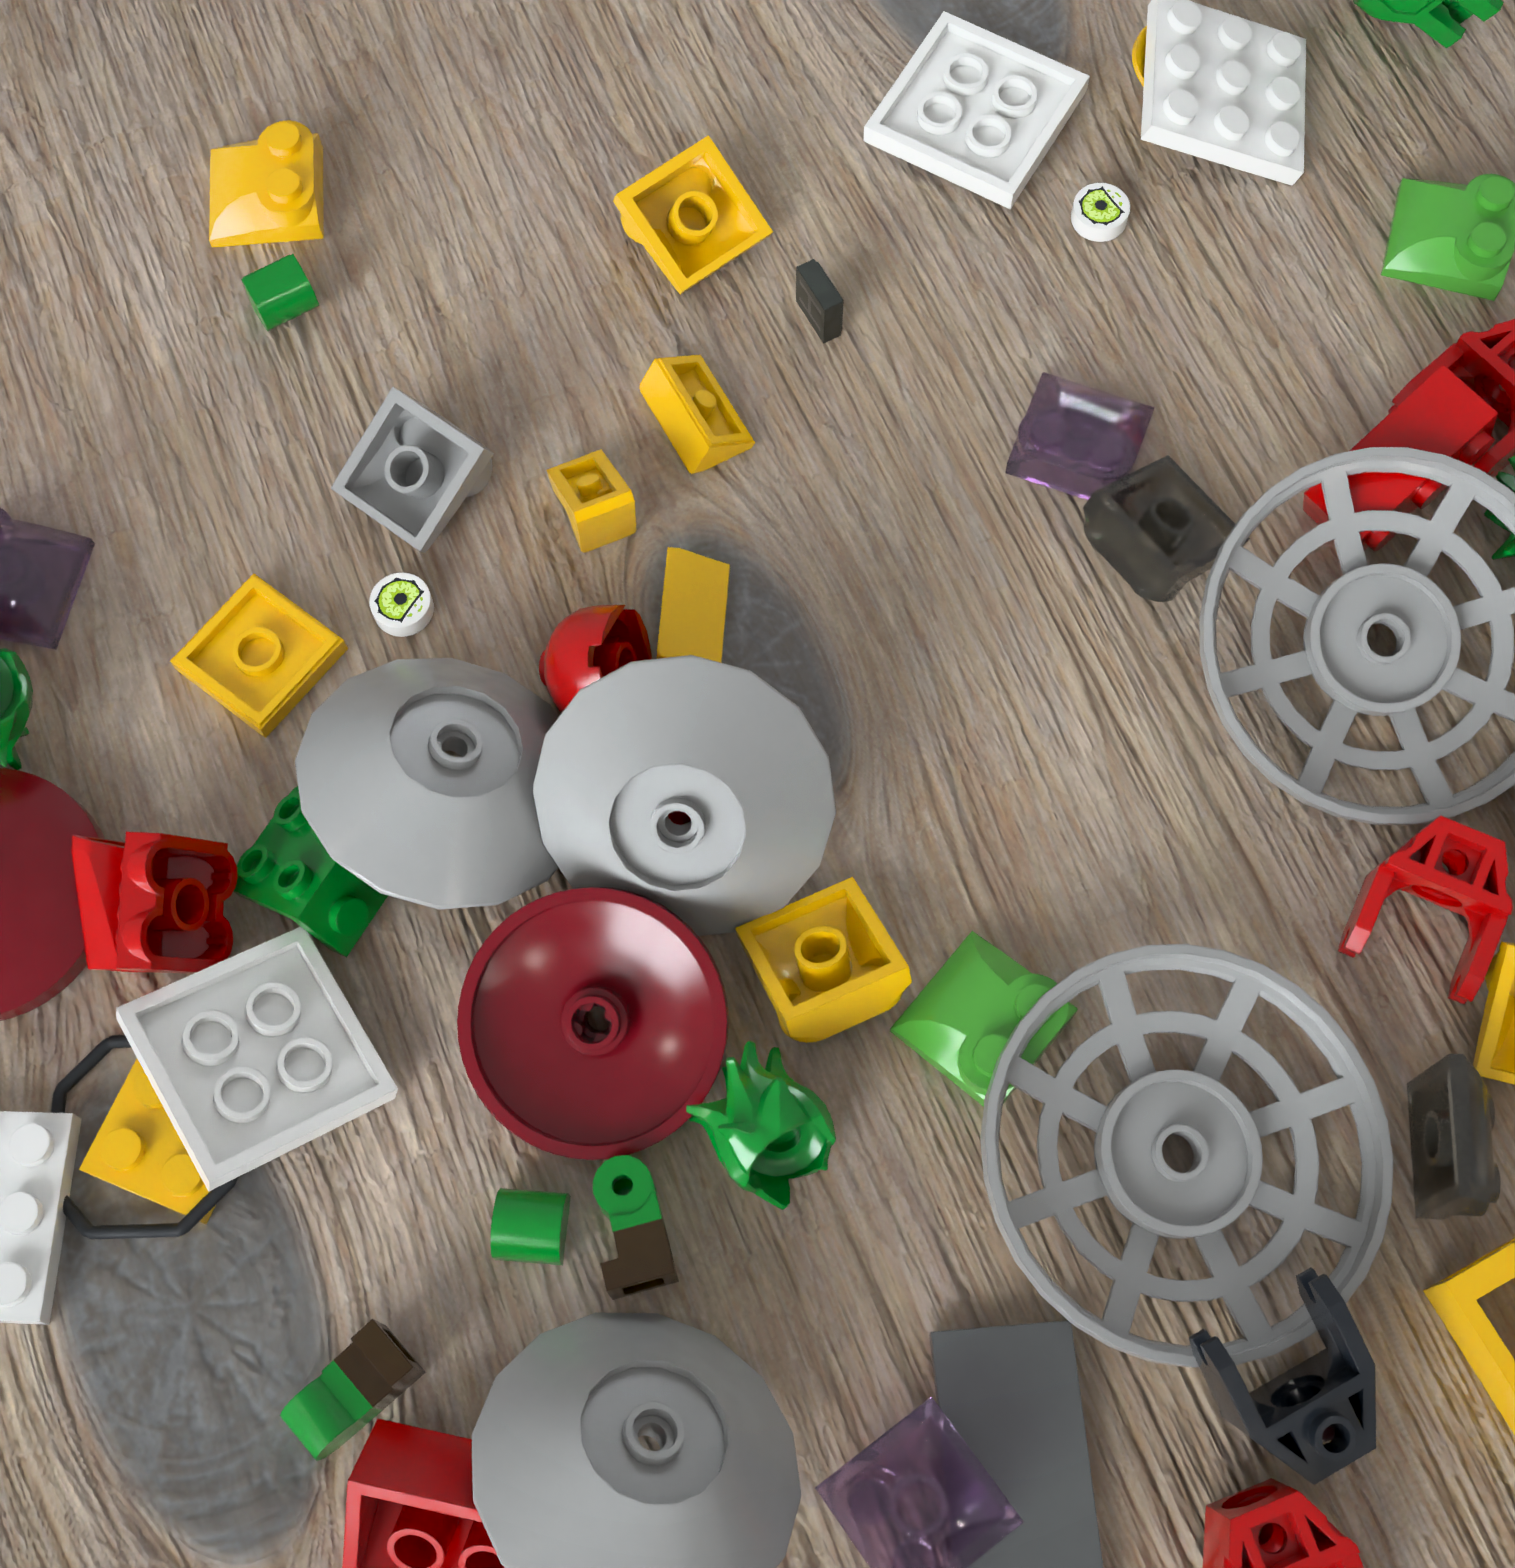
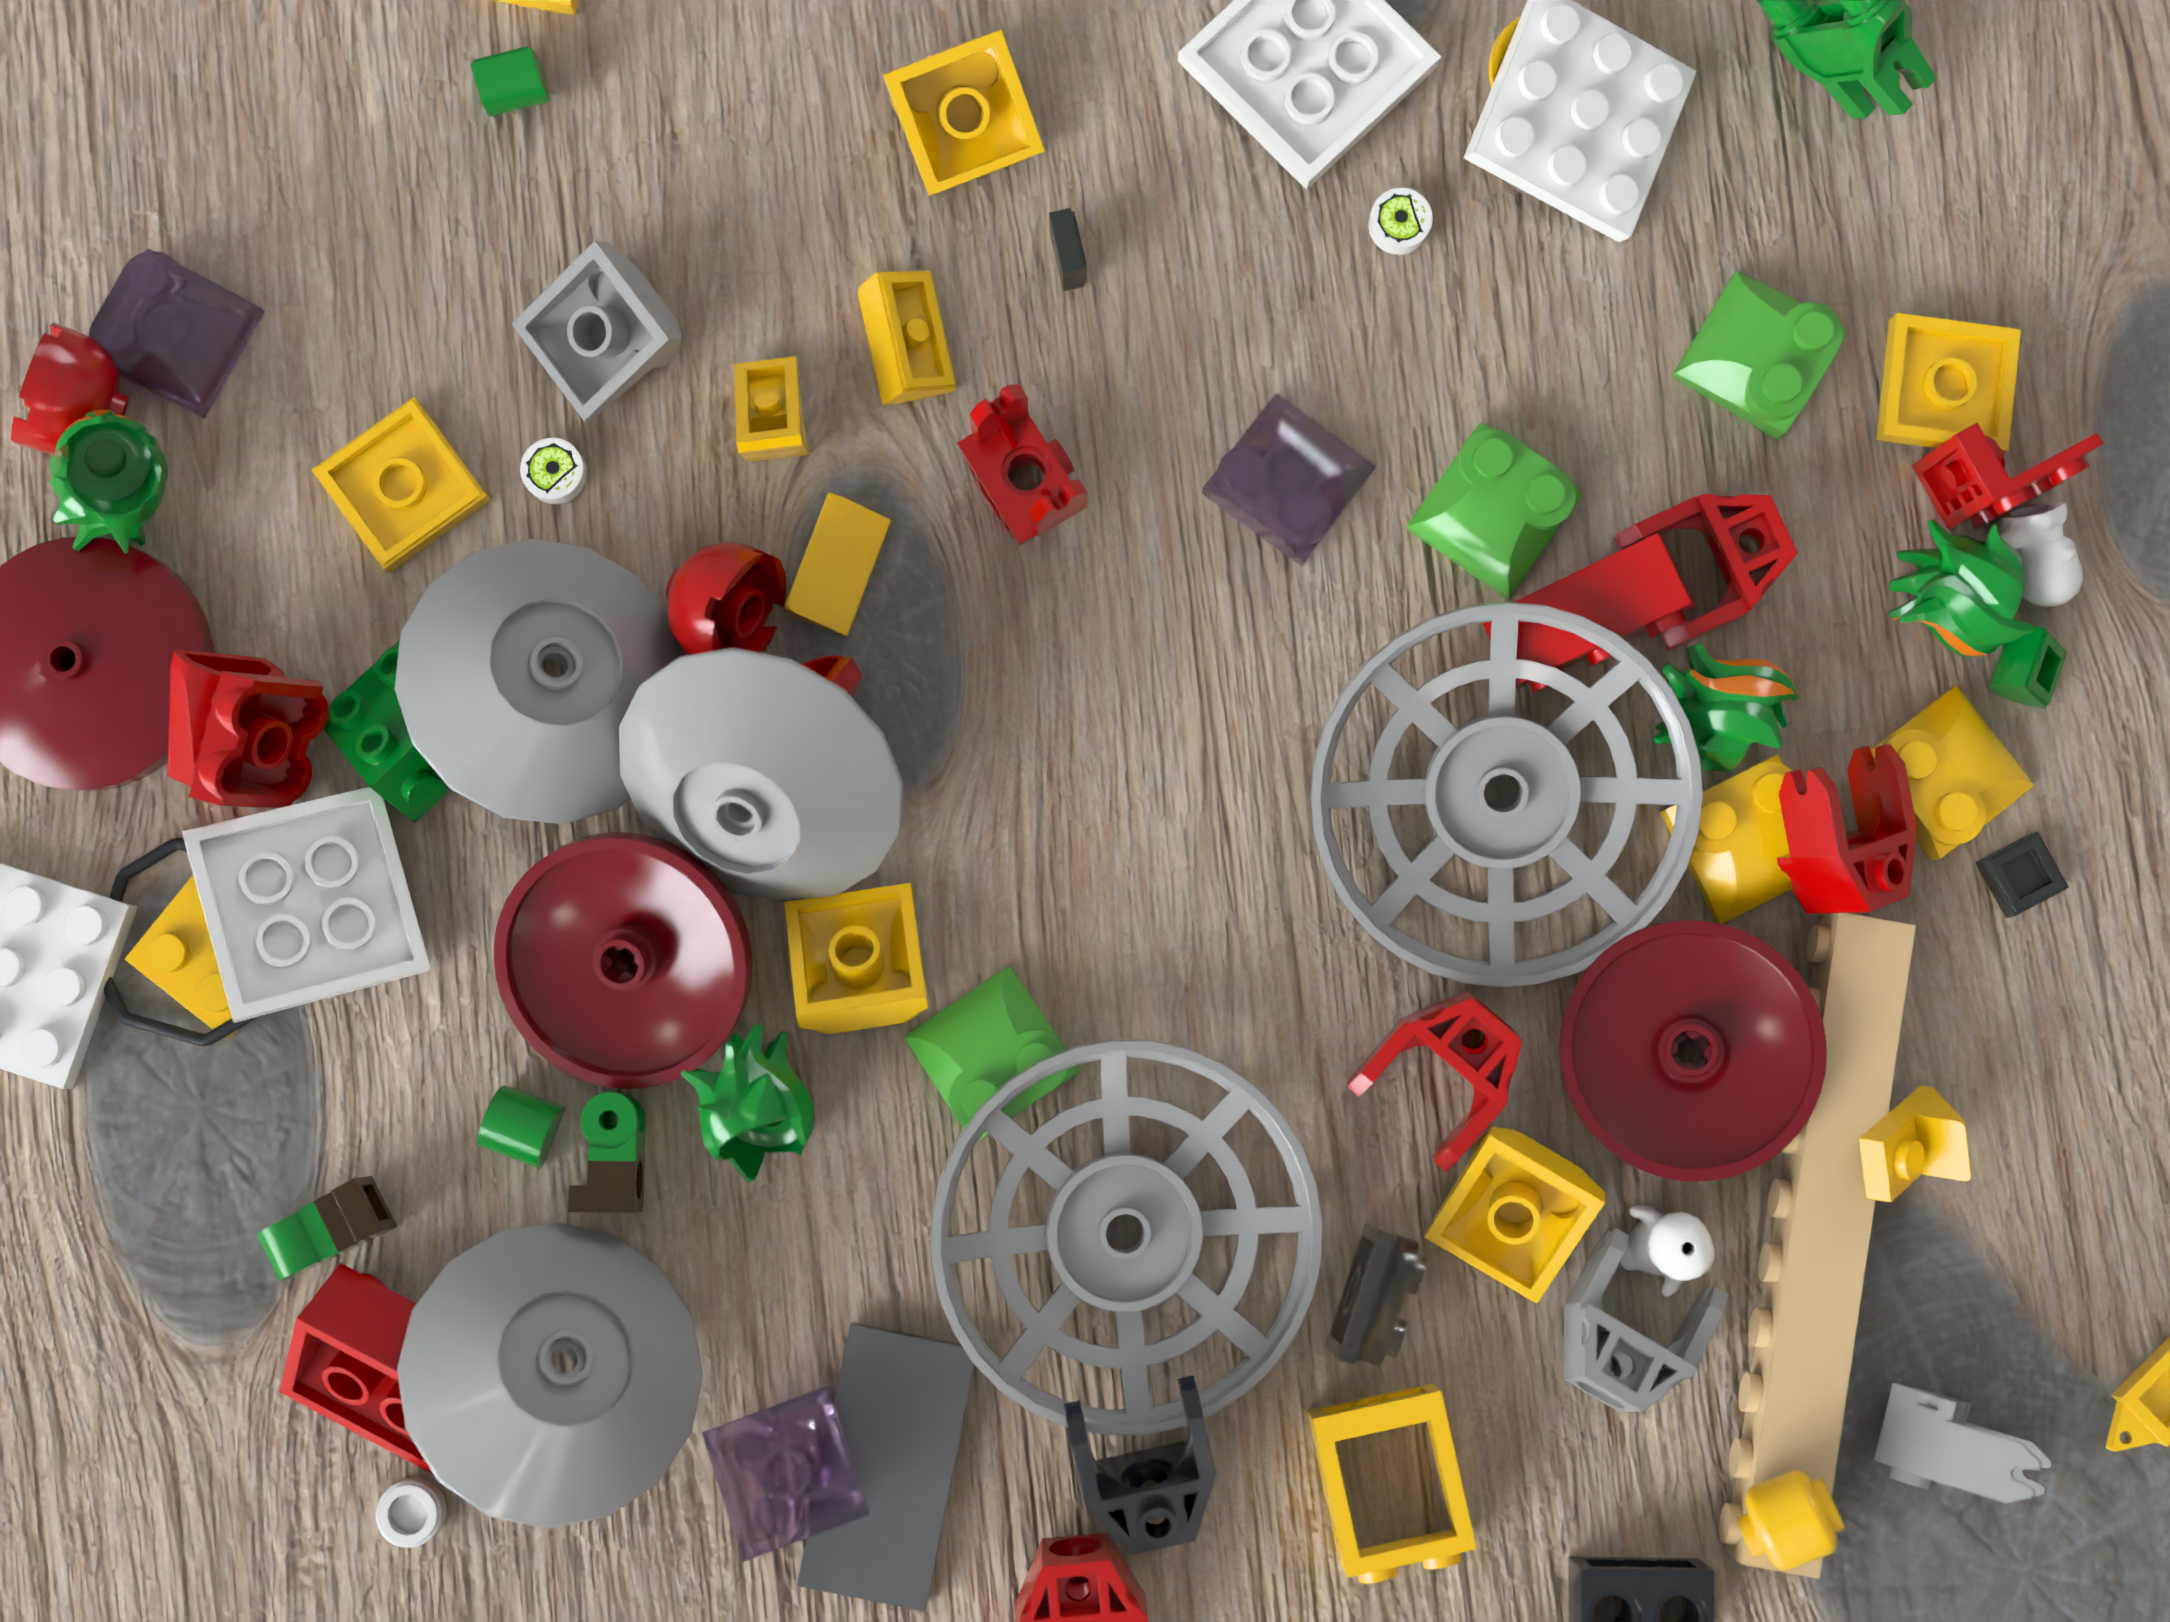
camera: 10 degrees right, 15 degrees up
clear smoke slope [1083,455,1250,602] -> none
none -> red piece [957,384,1088,545]
none -> bright green slope [1406,423,1583,599]

